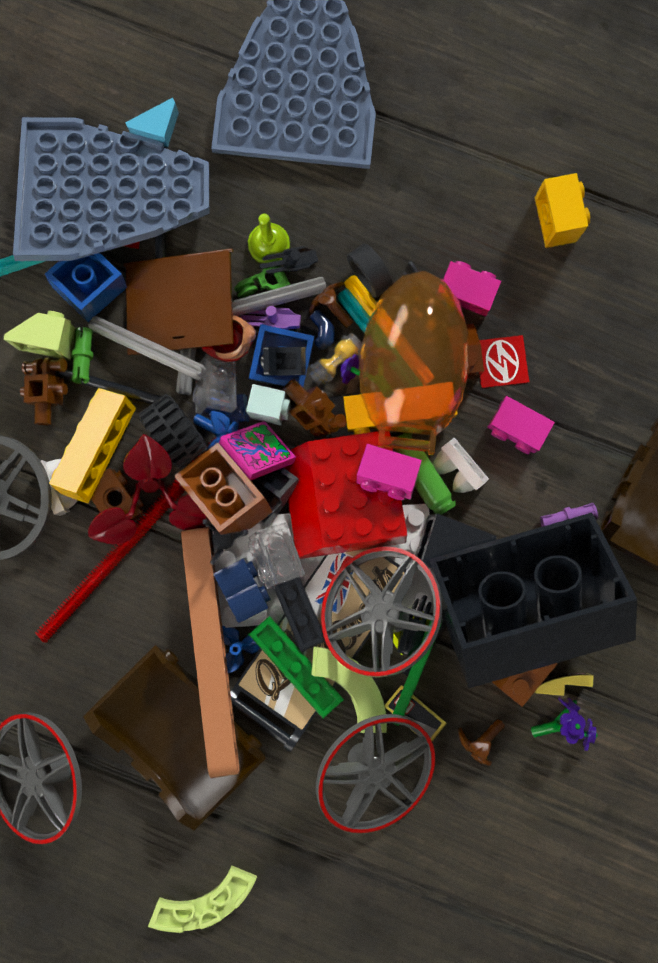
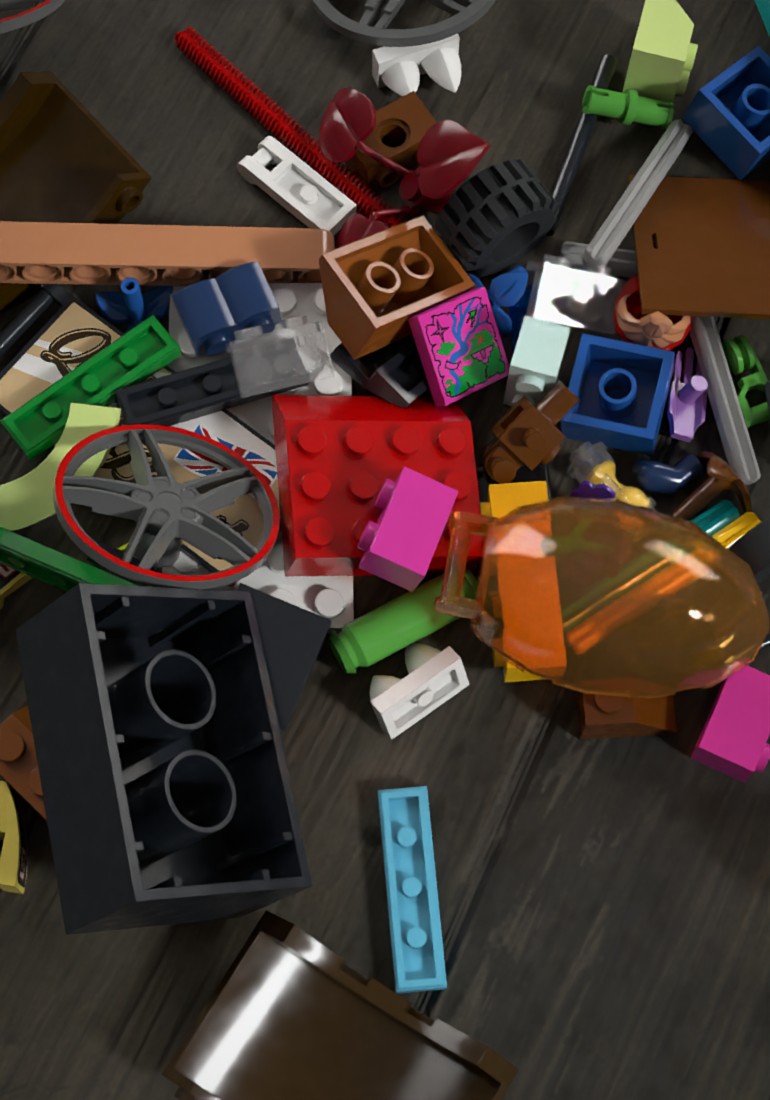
camera: 90 degrees right, 15 degrees down
reddish brown piece [20,358,68,425] -> none
yellow brick [49,388,136,503] -> none
black plant [203,519,248,565] -> none
black bracket [261,347,306,376] -> none
red sticker [479,335,529,388] -> none
dark pink piece [487,396,555,454] -> none
medium lavender pin [540,503,598,527] -> none
none -> white plate [236,136,357,235]
none -> medium azure tile [378,786,447,994]

